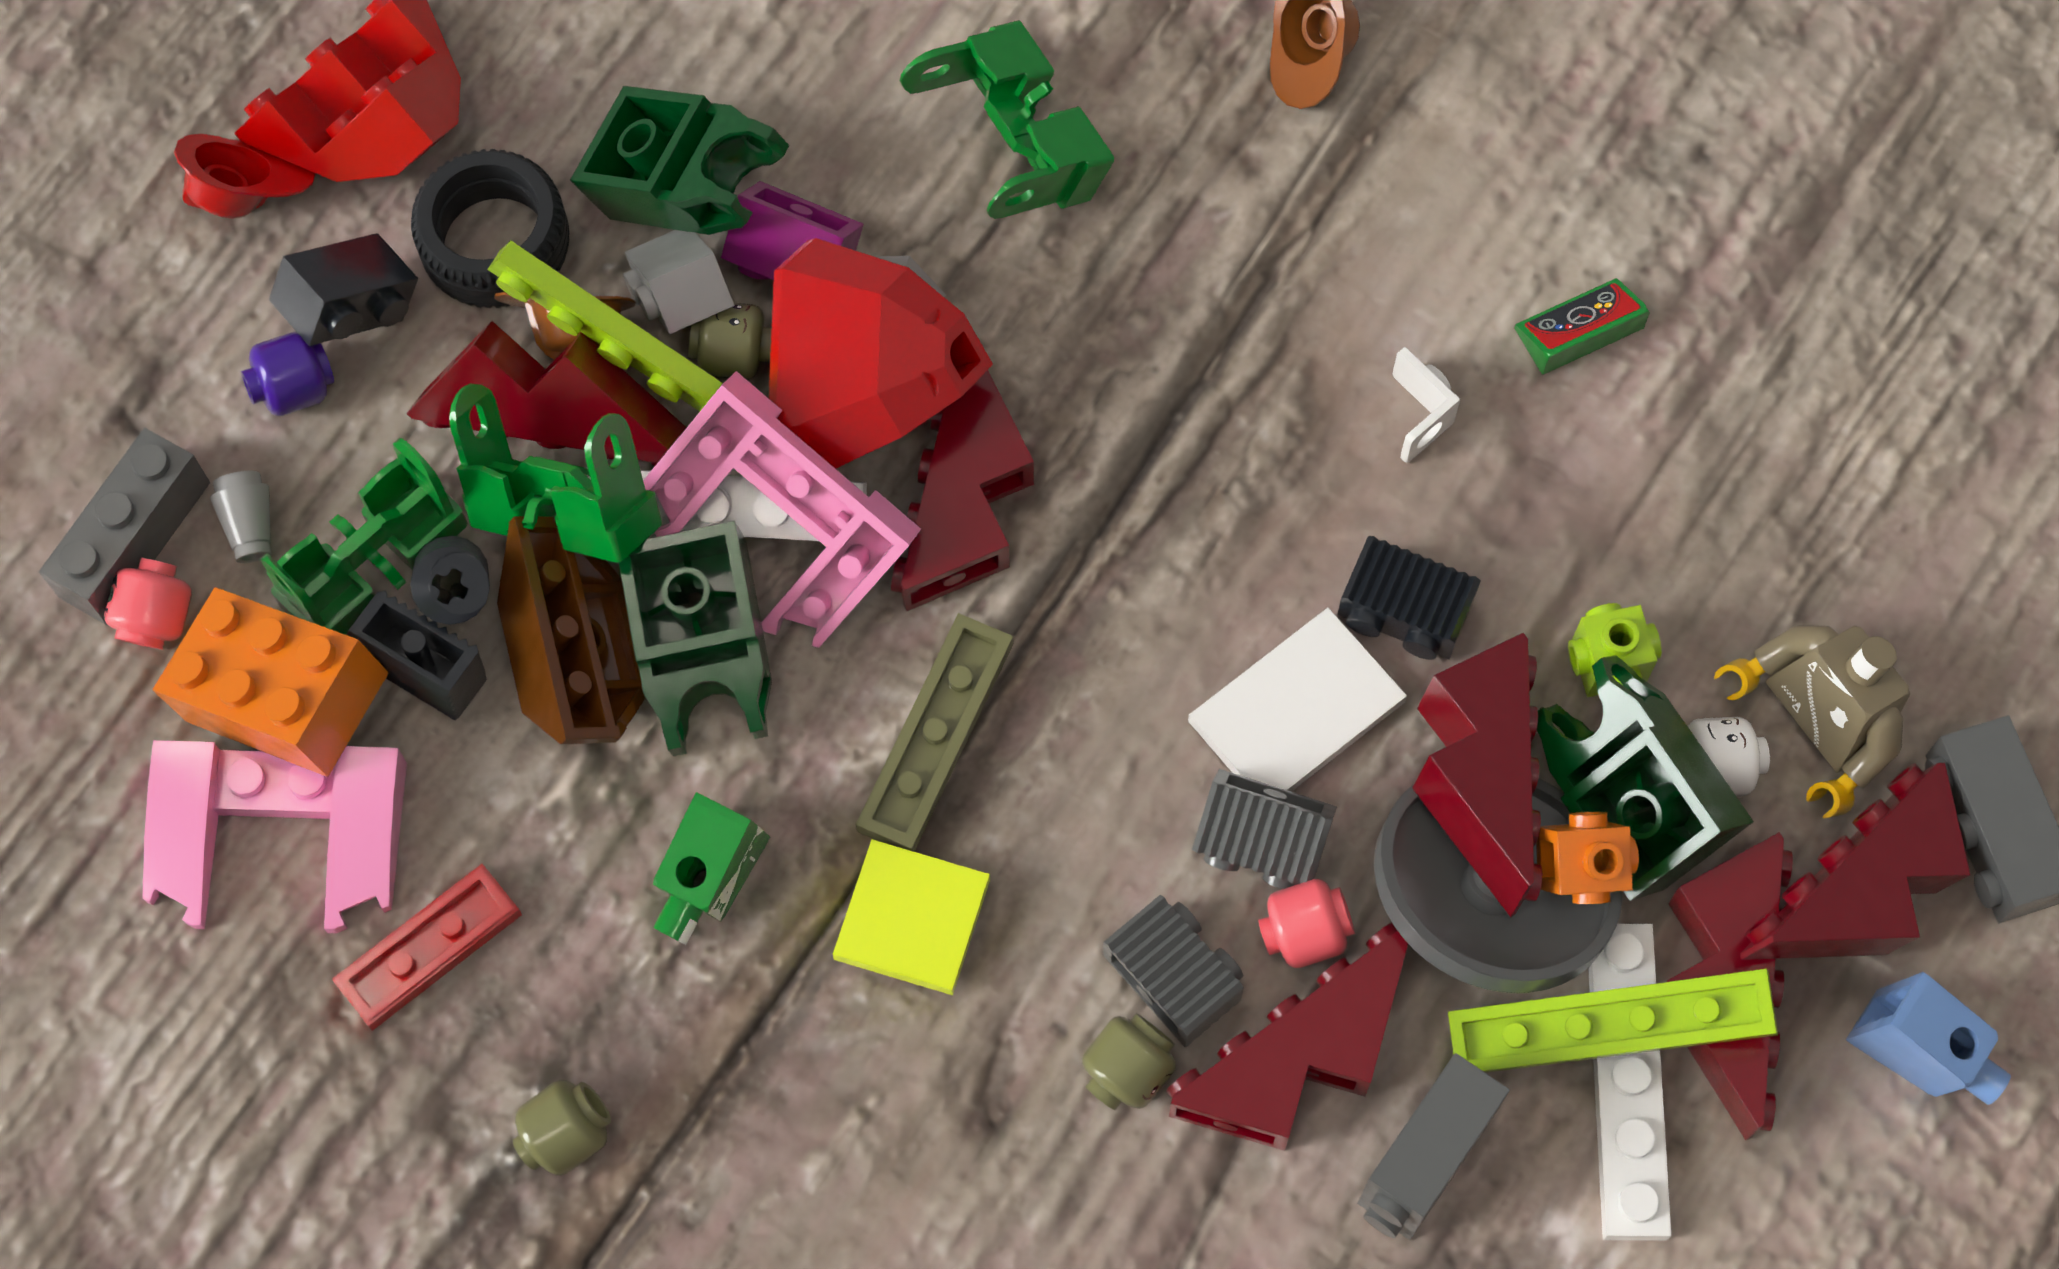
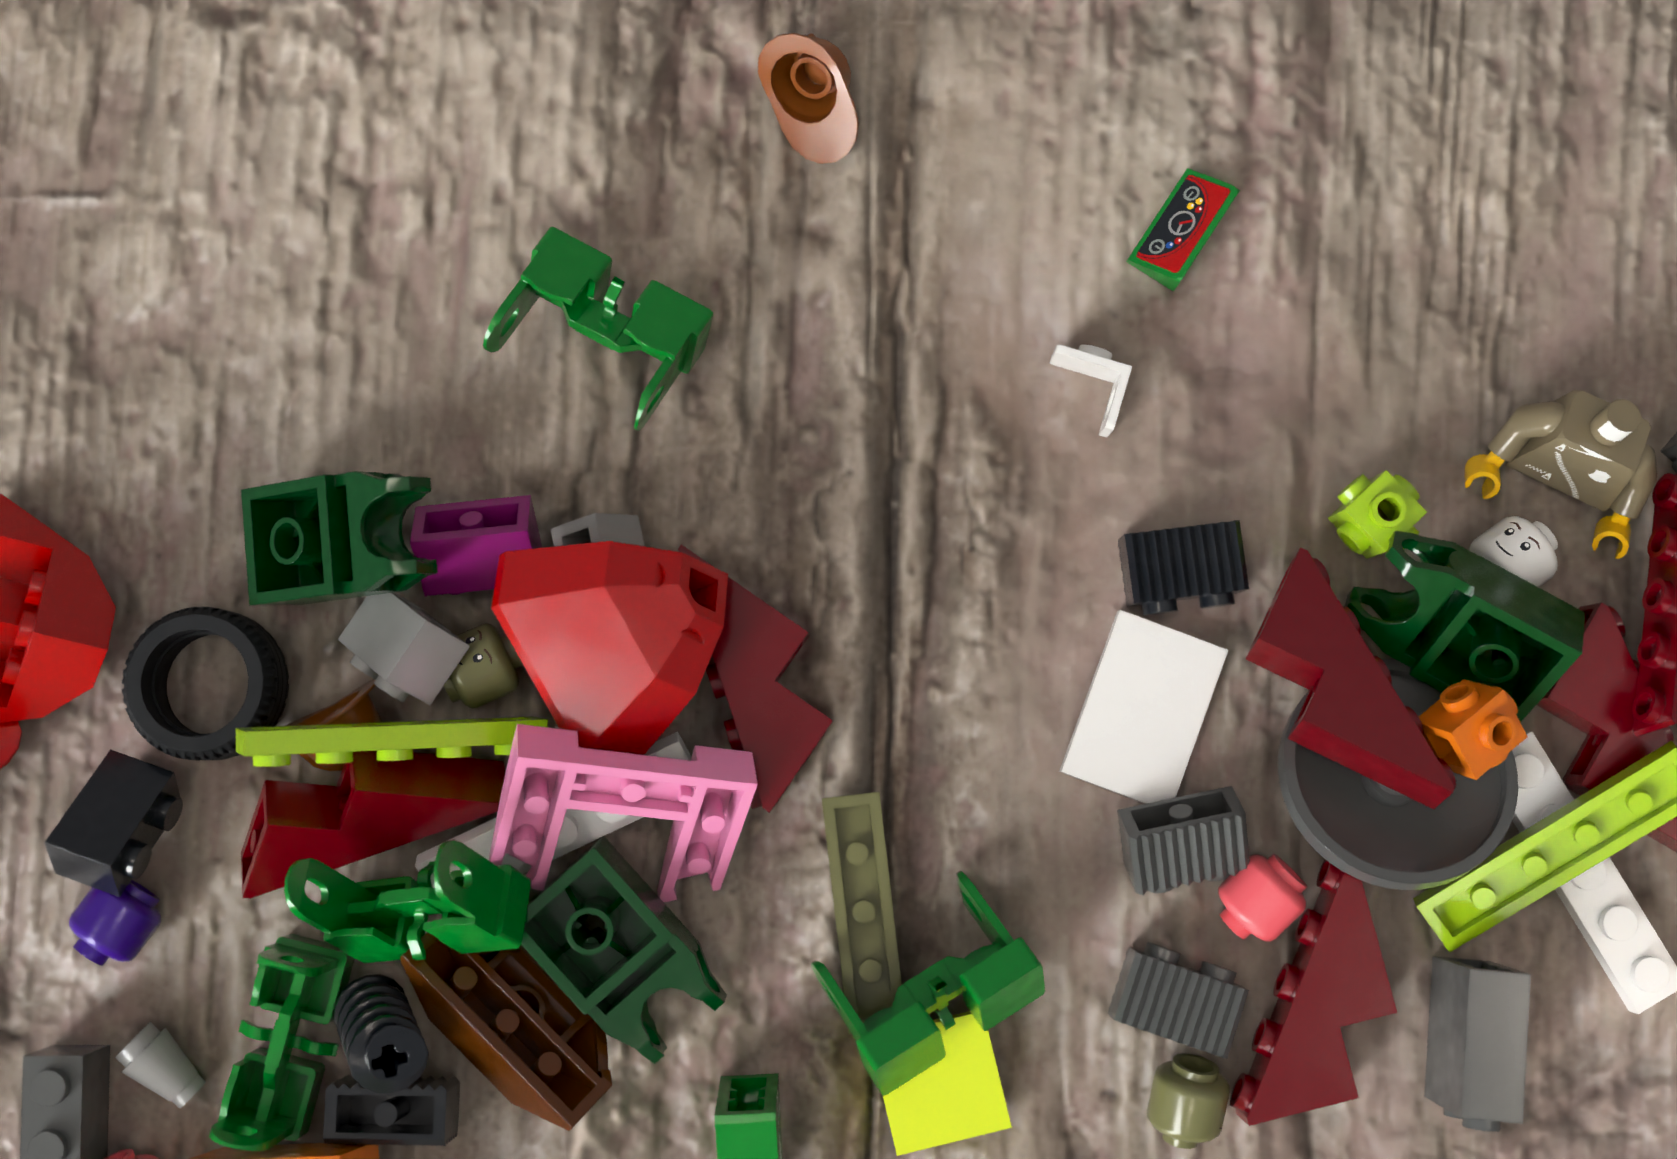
camera: 30 degrees left, 15 degrees up
none -> green piece [811,871,1045,1096]

